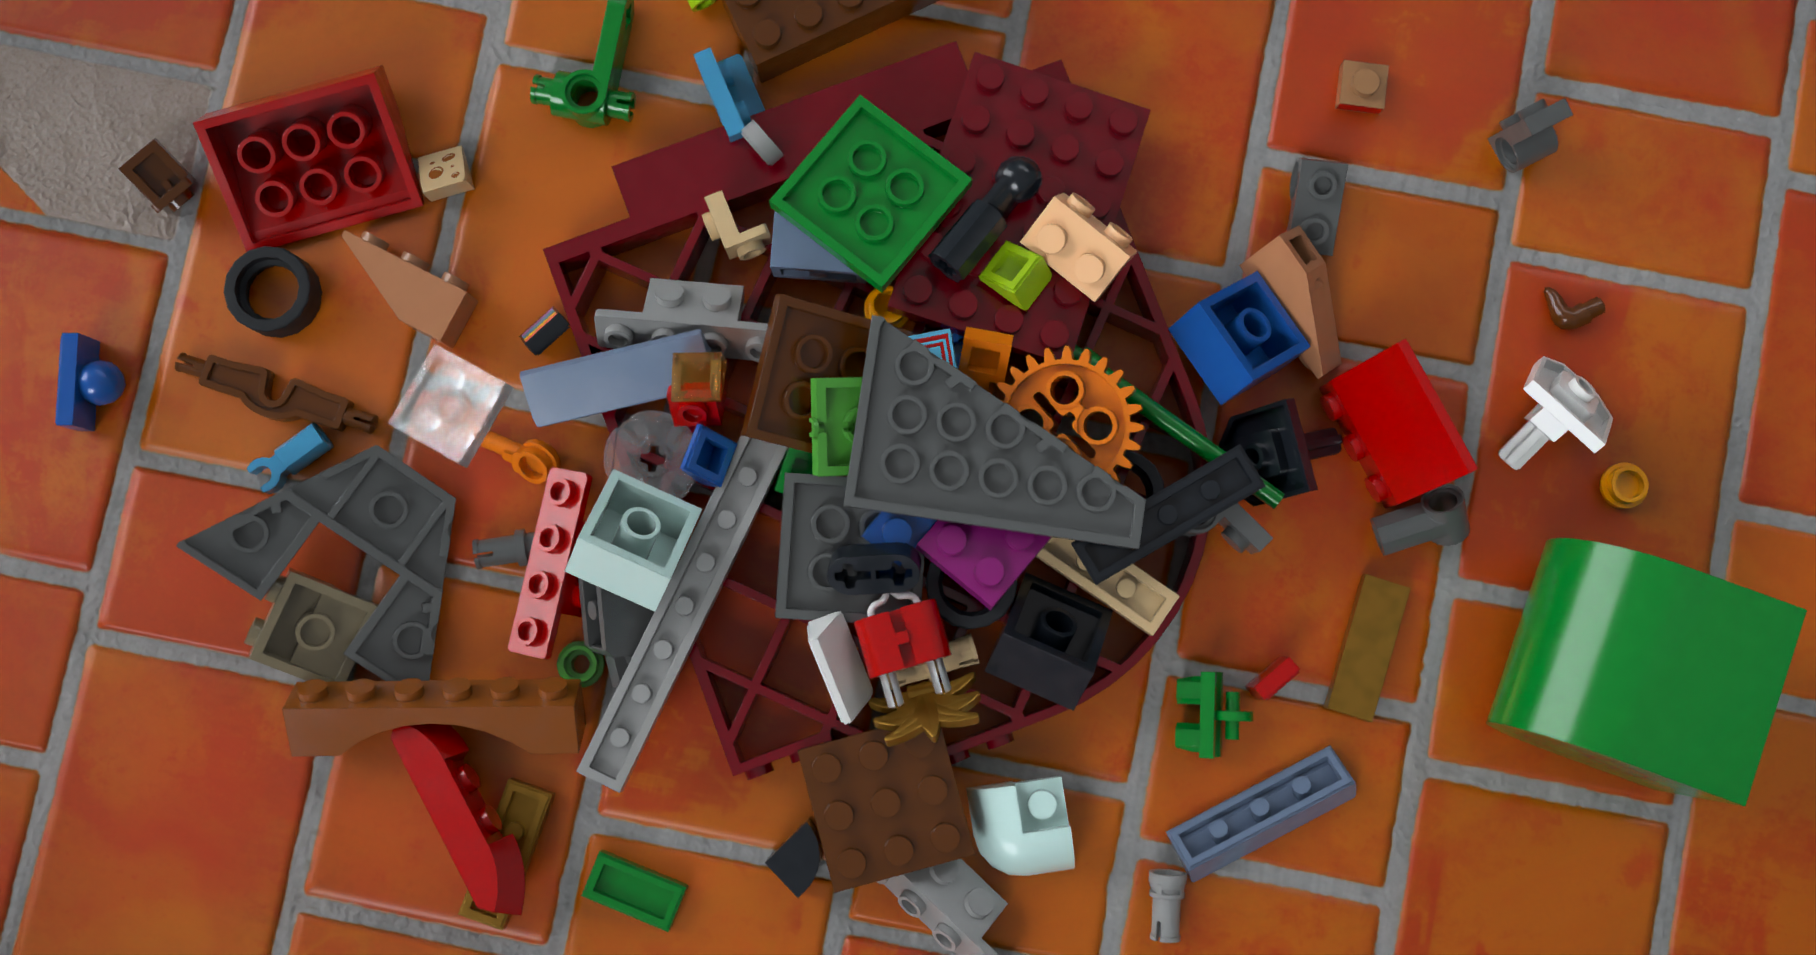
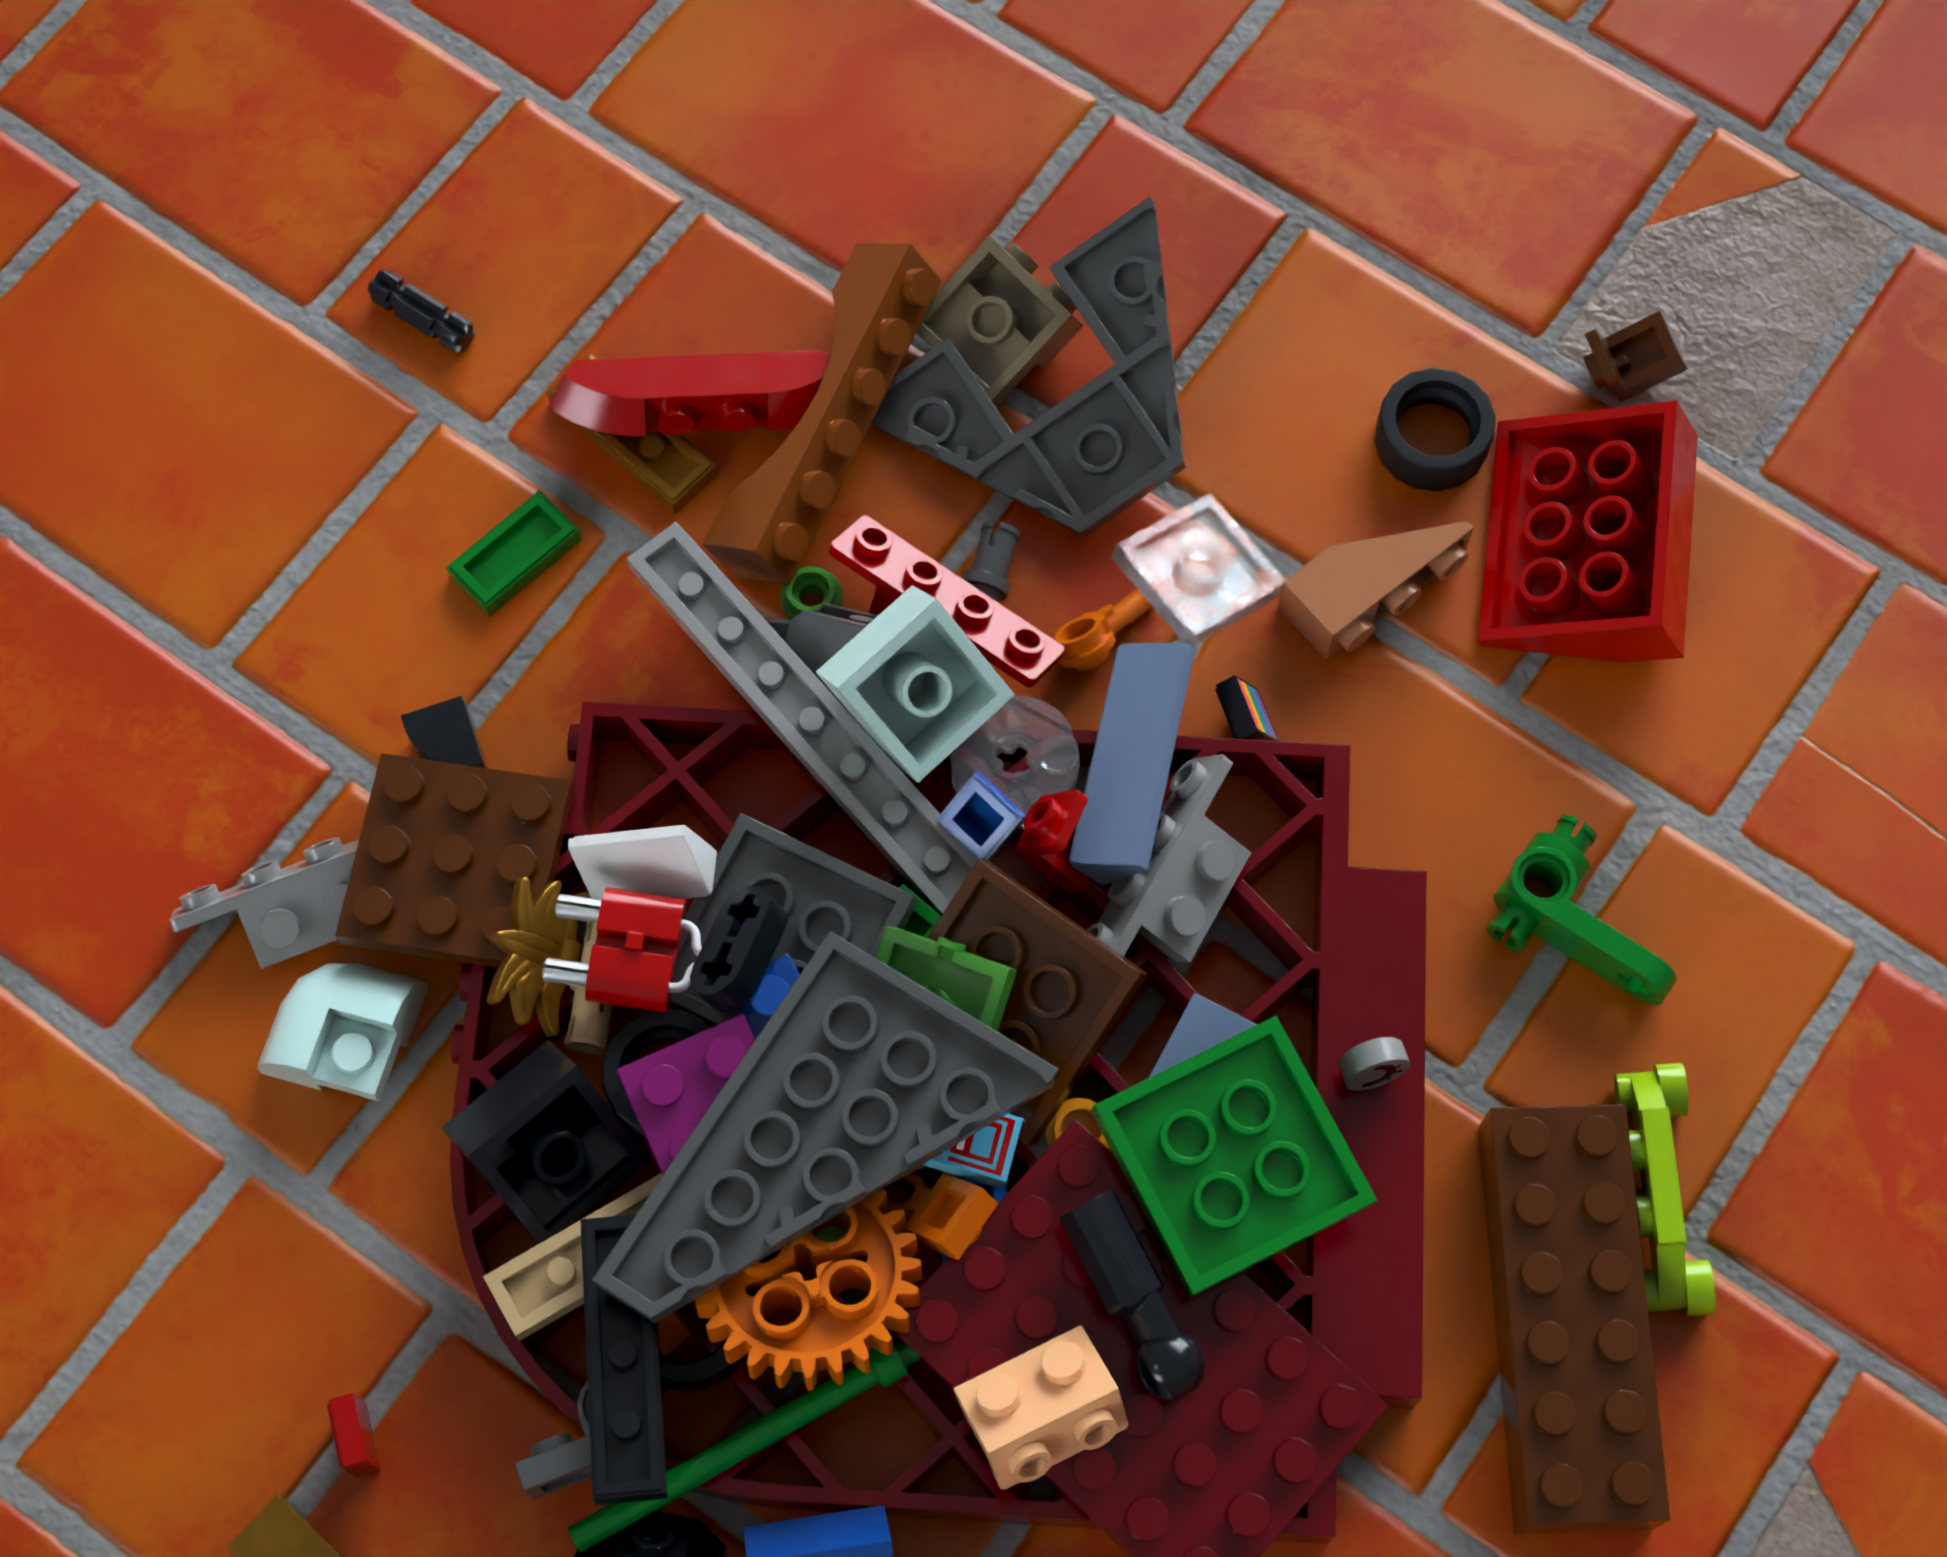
camera: 115 degrees right, 15 degrees down
blue tile [55,333,126,431] -> none
reddish brown piece [175,353,378,434] -> none
dark azure bar [247,423,334,494] -> none
tan slope [418,145,475,202] -> none
clear orange slope [671,352,727,402] -> none
dark azure bracket [693,47,765,142] -> none
tan bracket [702,190,772,260] -> none
lime slope [978,240,1052,311] -> none
light grey pin [1148,869,1187,943] -> none
sand blue slope [1166,745,1356,882] -> none
green hips [1175,672,1253,759] -> none

